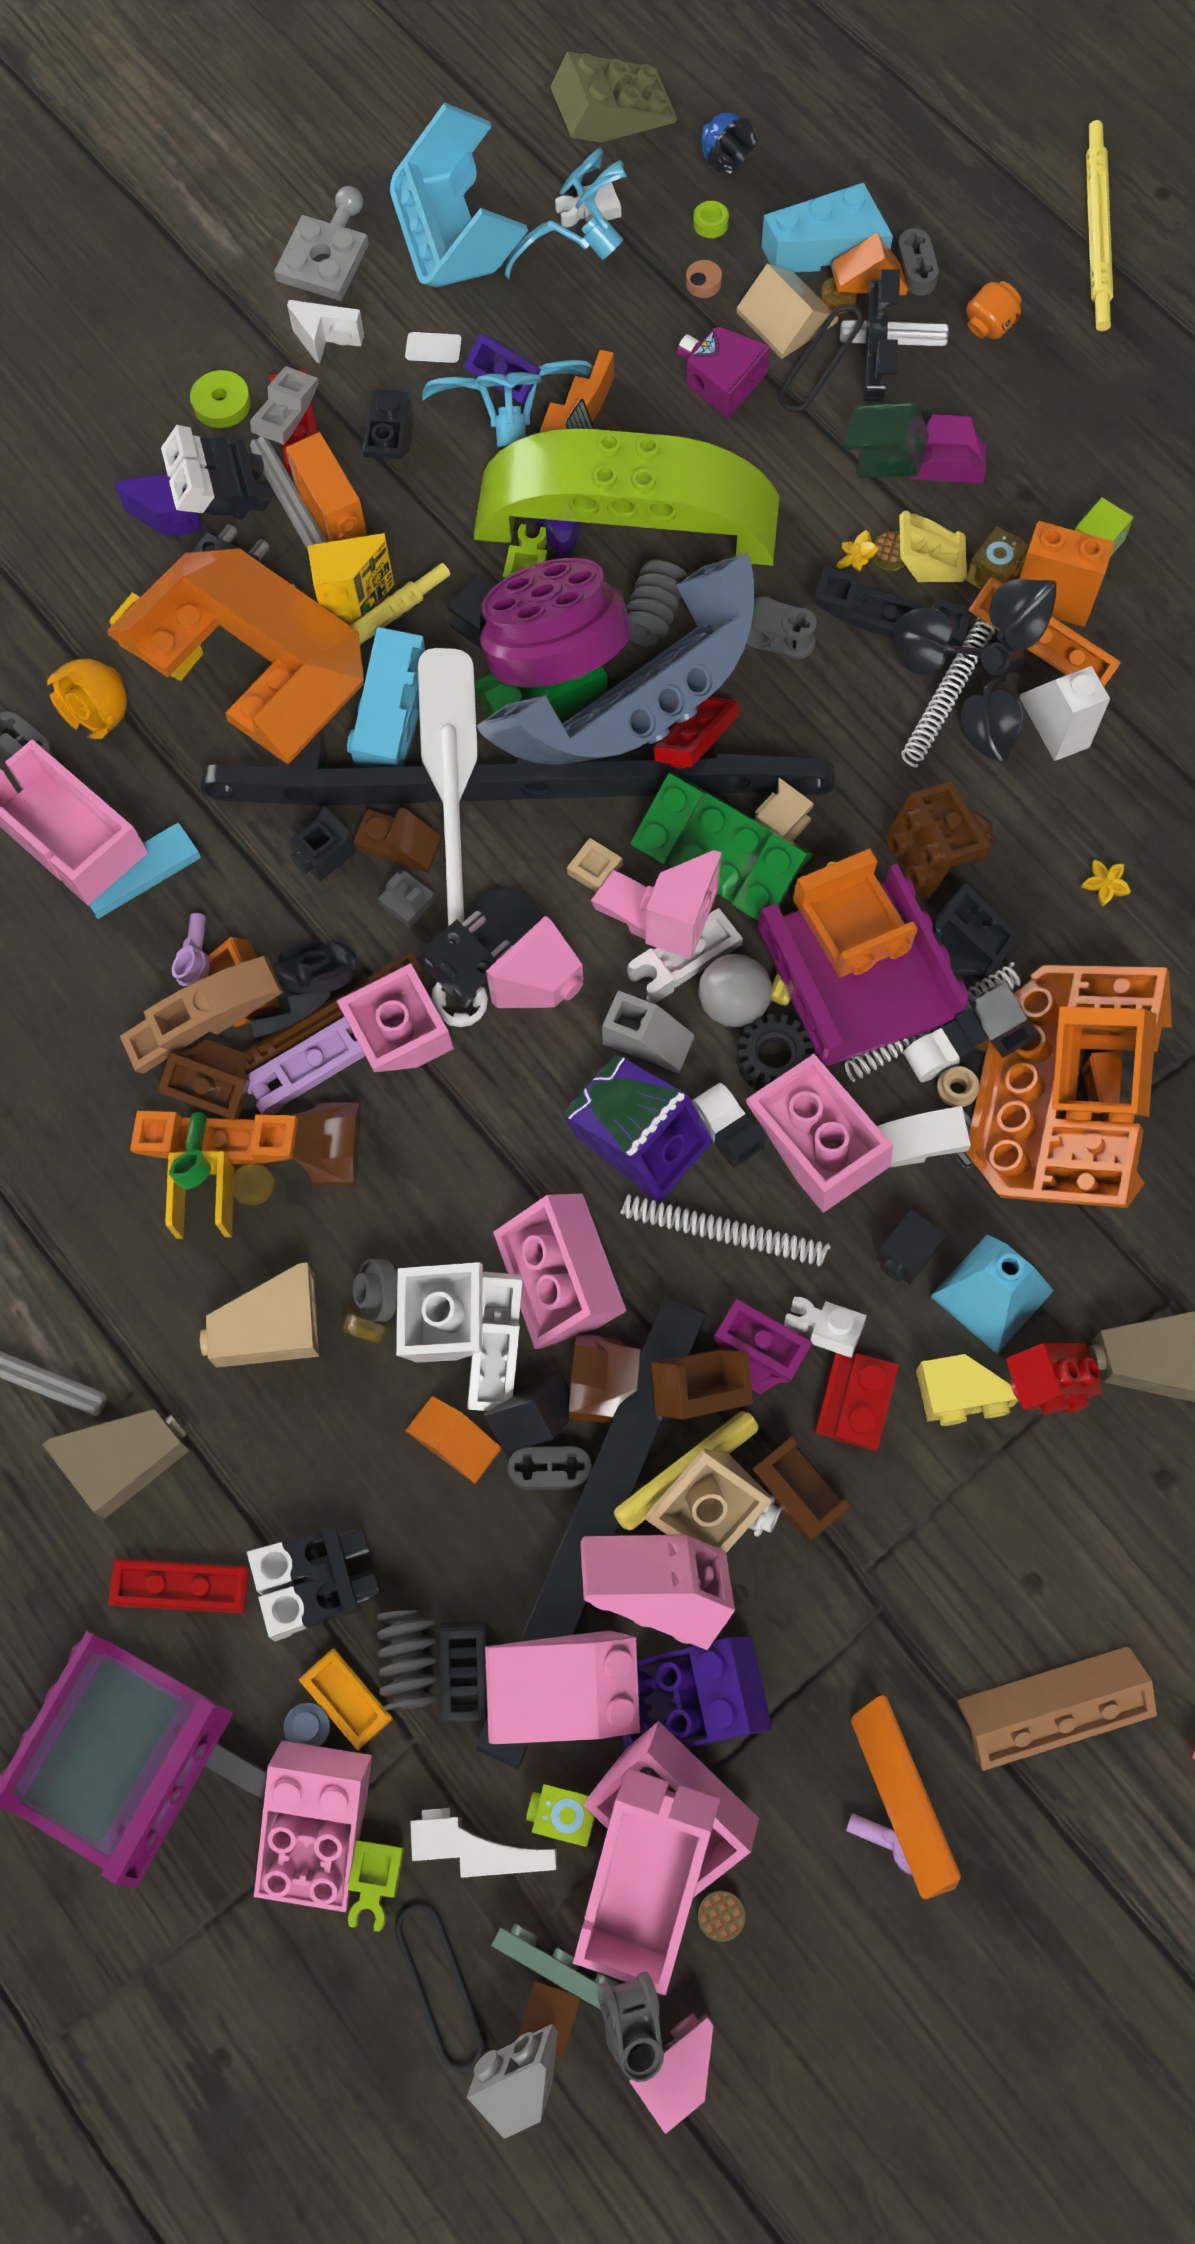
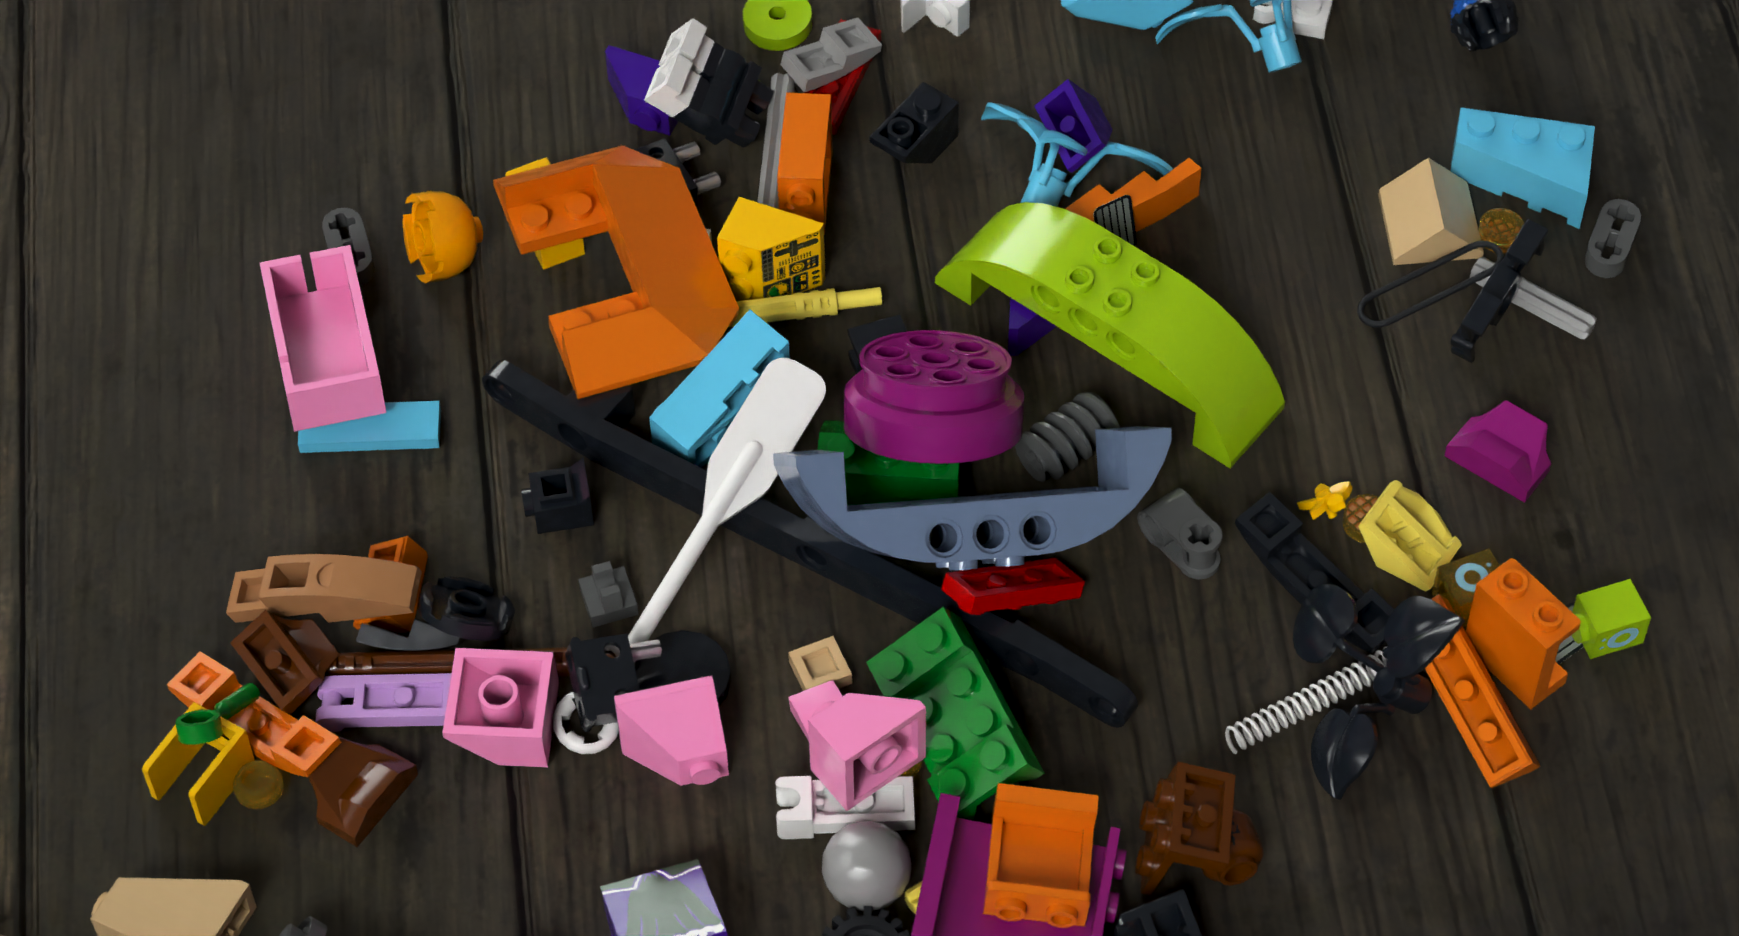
camera: 30 degrees right, 15 degrees down
lavender plate [172,913,210,988] -> none
reddish brown slope [353,807,442,873] -> none
white sticker [405,332,461,363] -> none
lime plate [502,524,548,580] -> none
light grey slope [602,990,695,1073] -> none
magenta torso [677,327,770,419] -> none
nougat tile [686,260,722,298] -> none
lime tile [693,201,729,238] -> none
tan window [755,778,814,841] -> none
orange slope [831,232,908,295] -> none
clear green piece [844,403,929,478] -> none
orange head [966,281,1022,340] -> none
white slope [1020,666,1110,761] -> none

